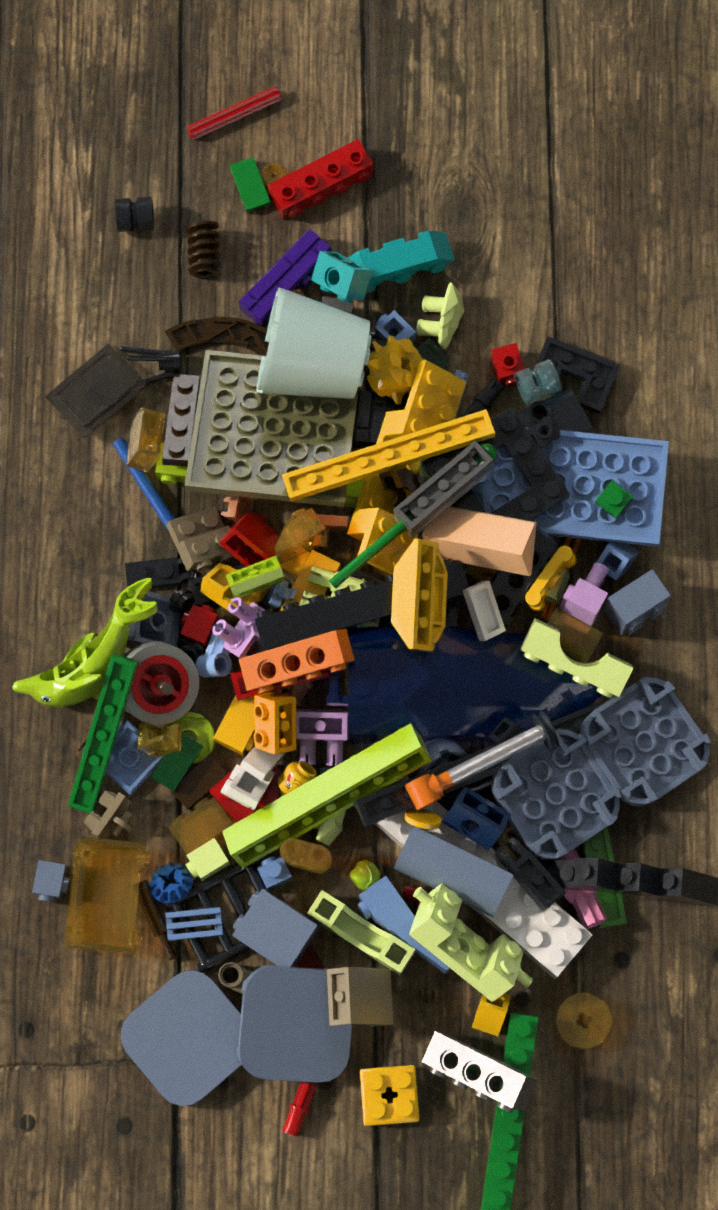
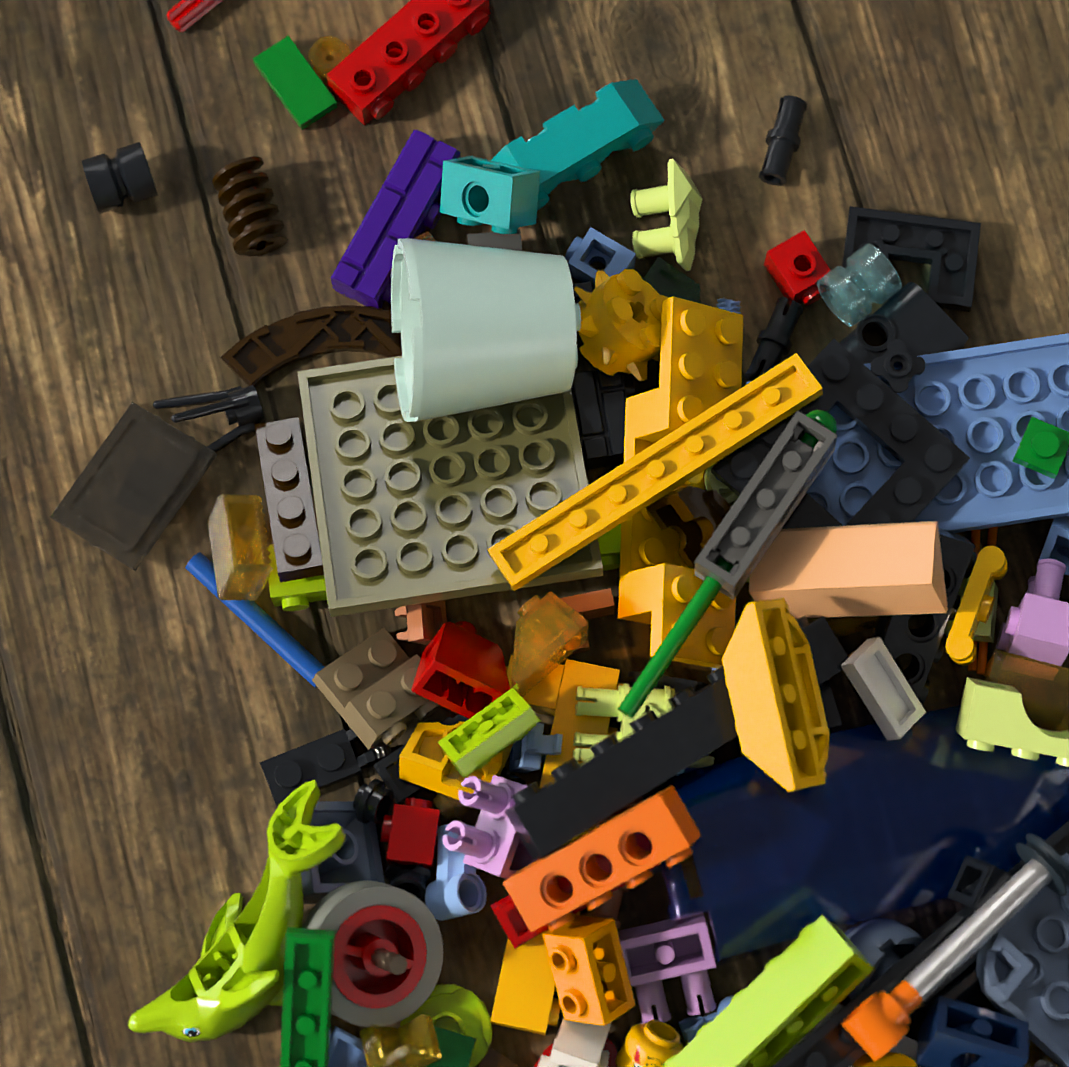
camera: 15 degrees left, 0 degrees up
none -> black pin [759,95,807,186]

